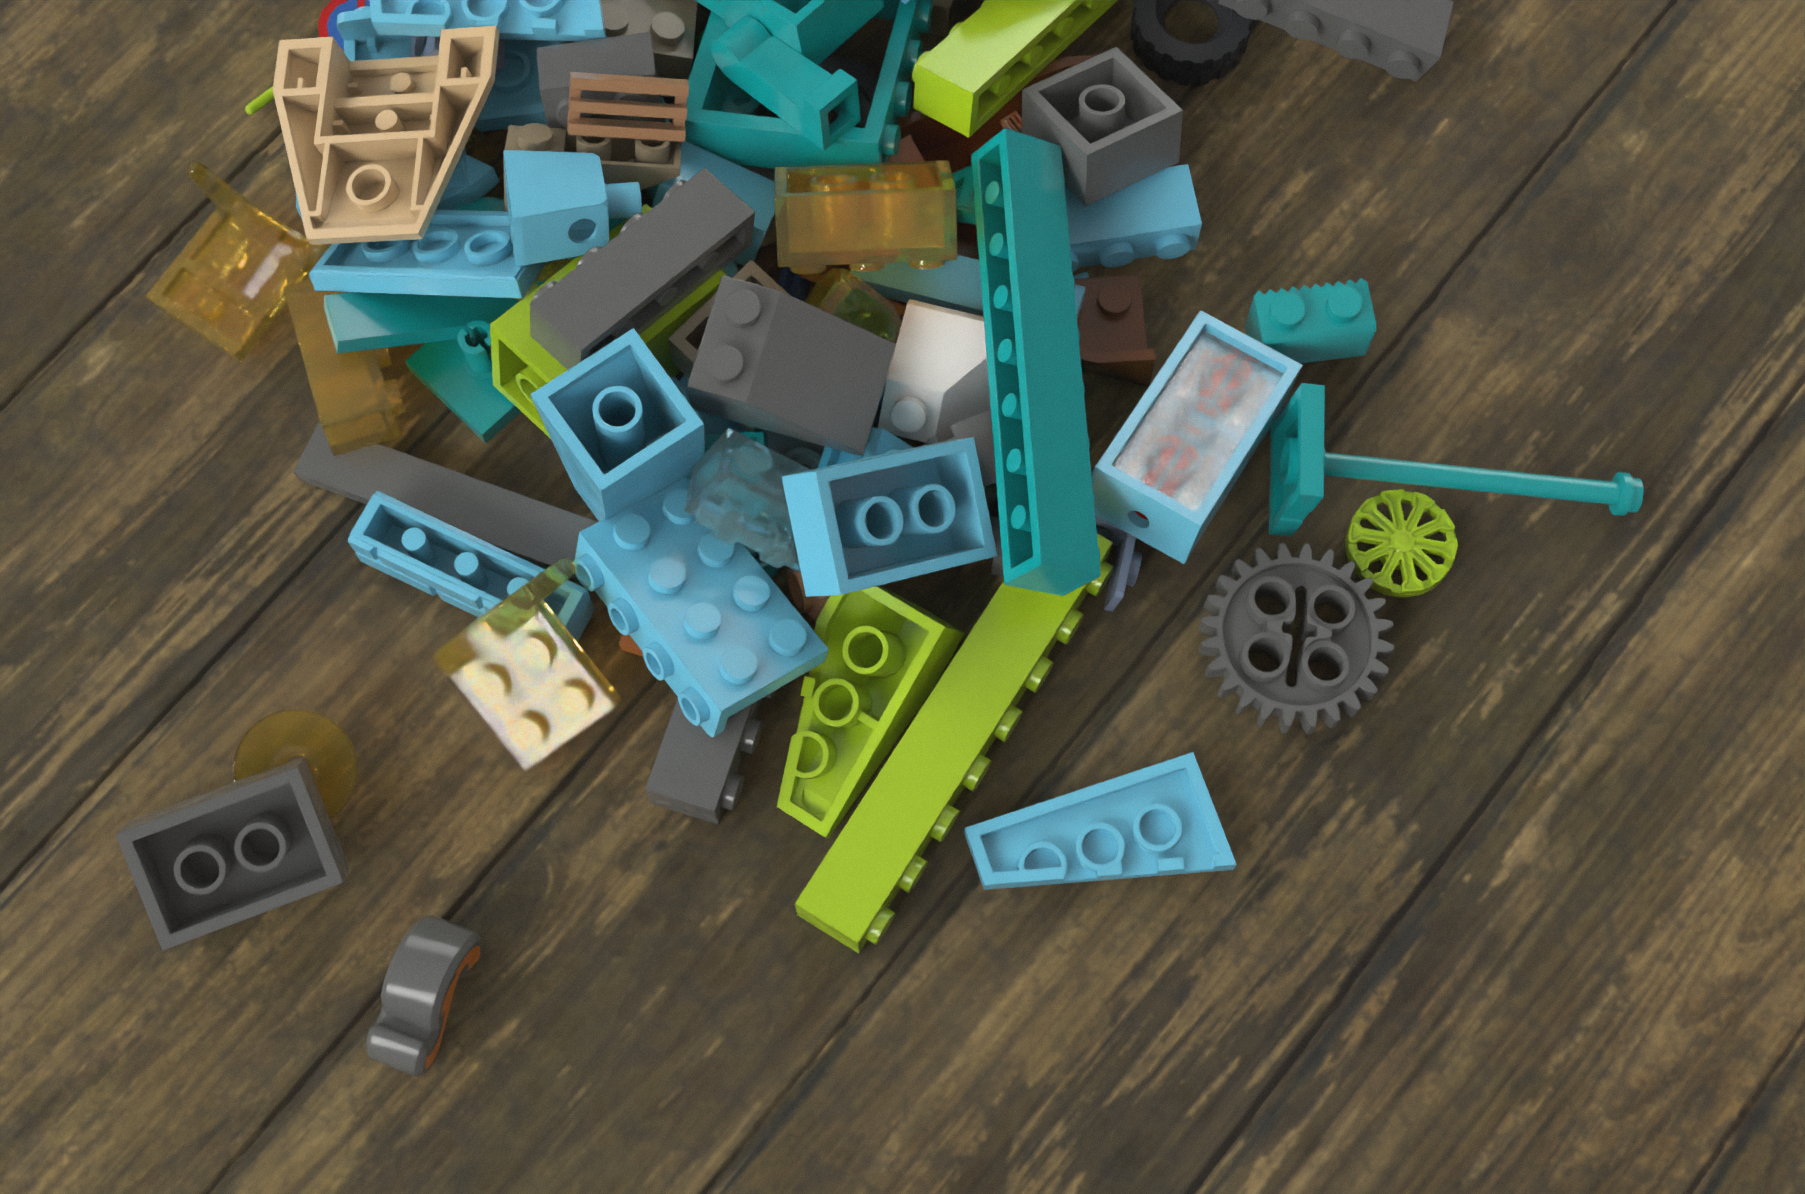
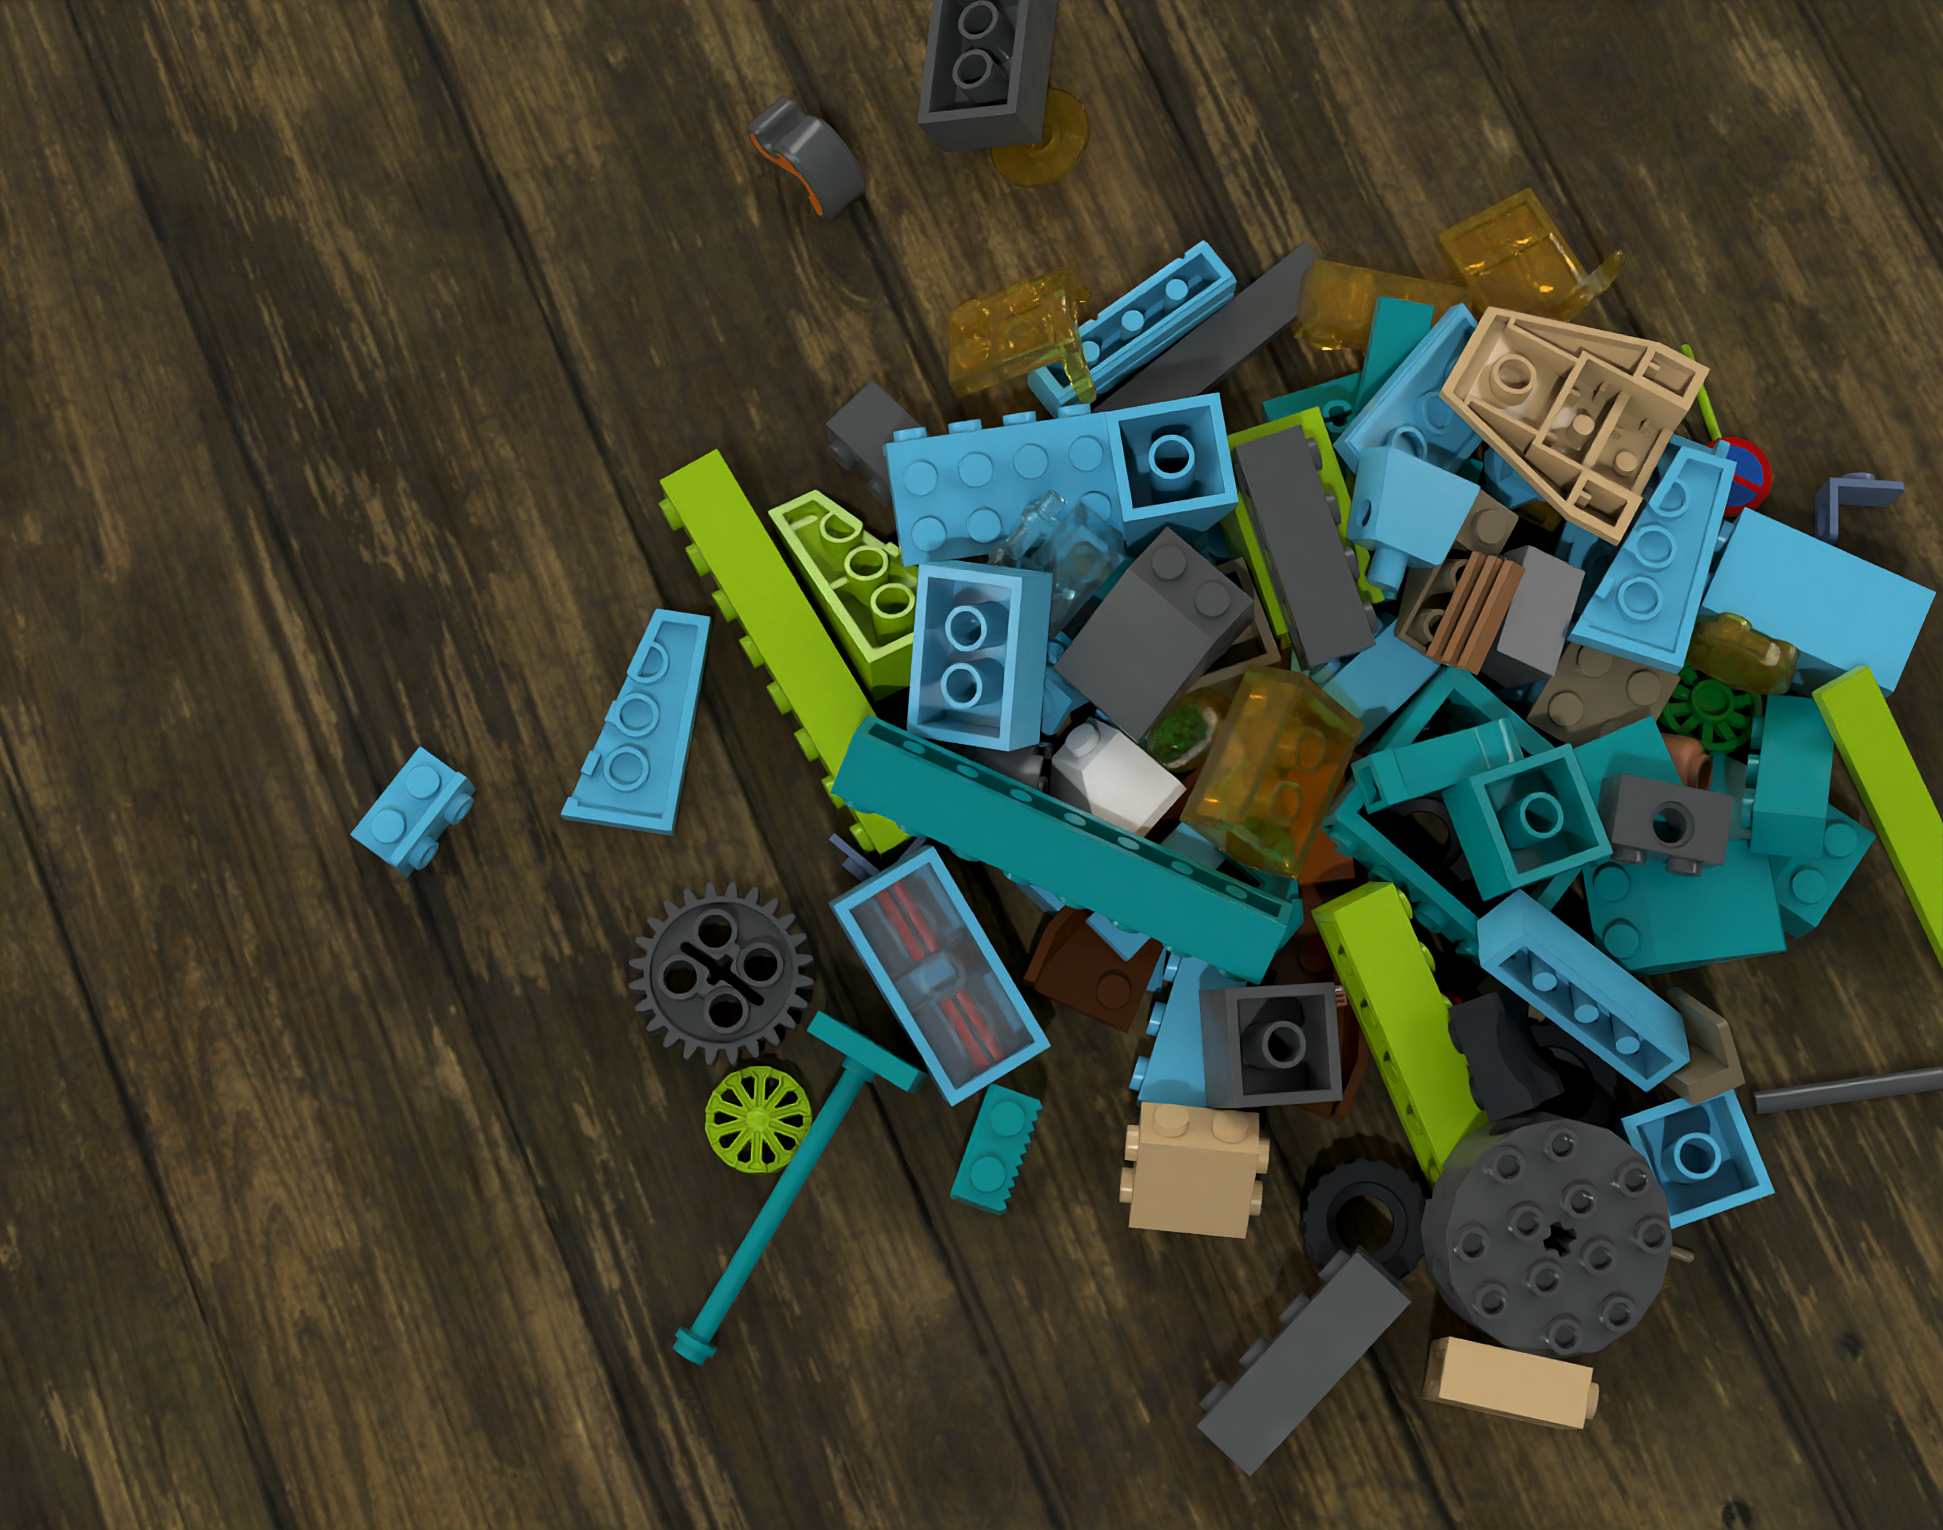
camera: 120 degrees right, 5 degrees up
none -> medium azure bracket [350,746,476,877]
none -> tan brick [1119,1102,1270,1239]

